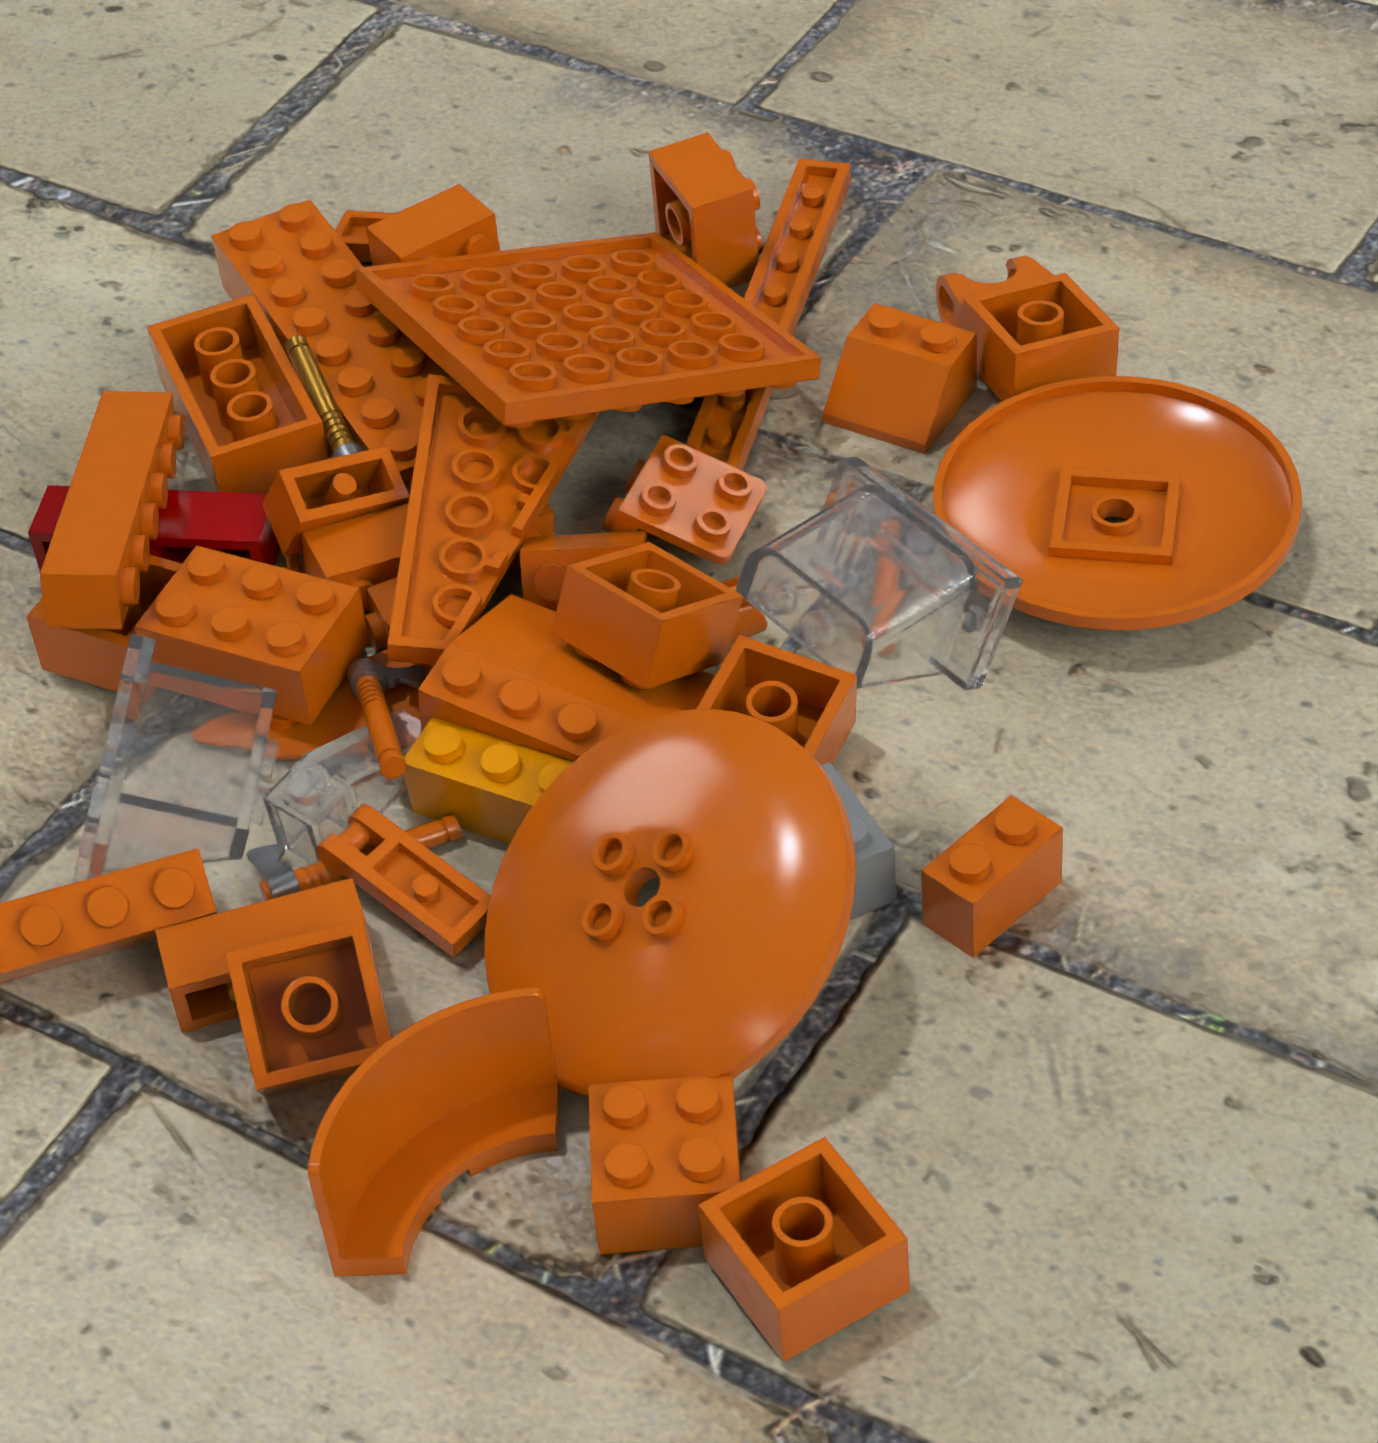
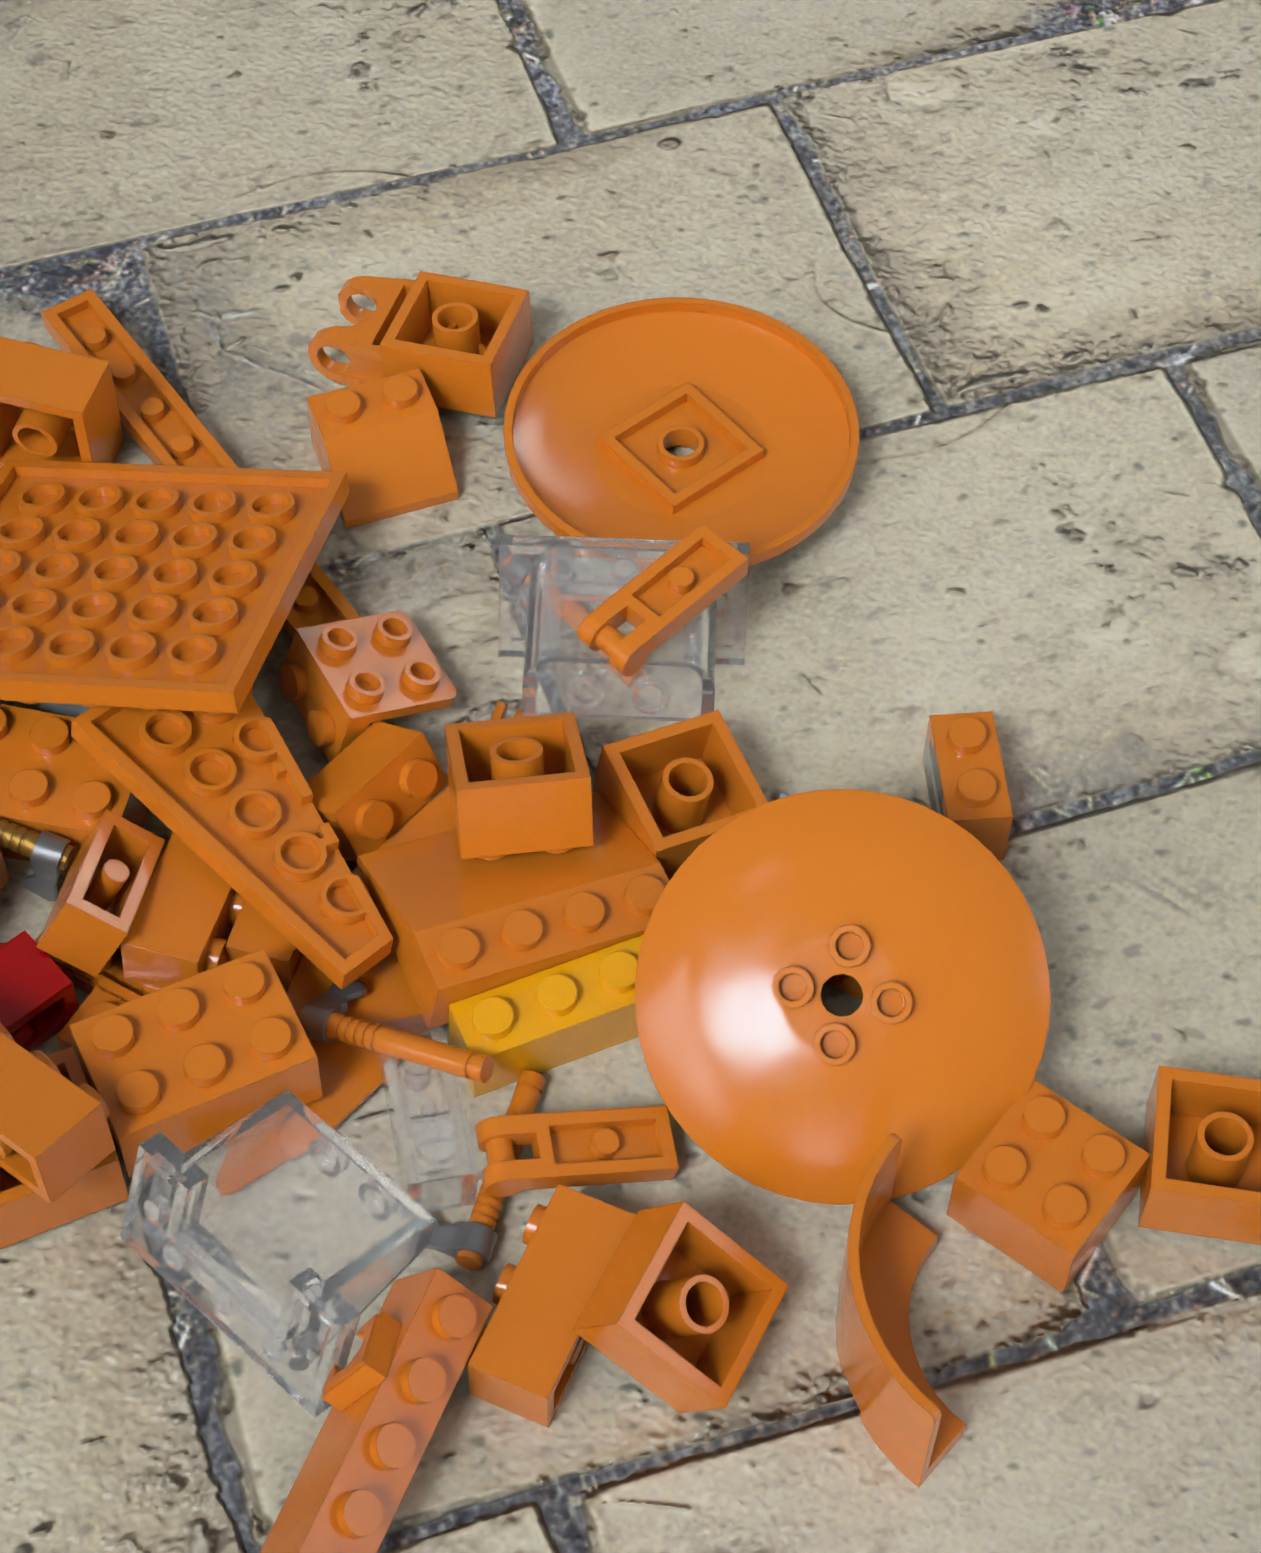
camera: 55 degrees left, 10 degrees up
none -> orange tile [322,1310,401,1412]
none -> orange plate [577,523,749,677]

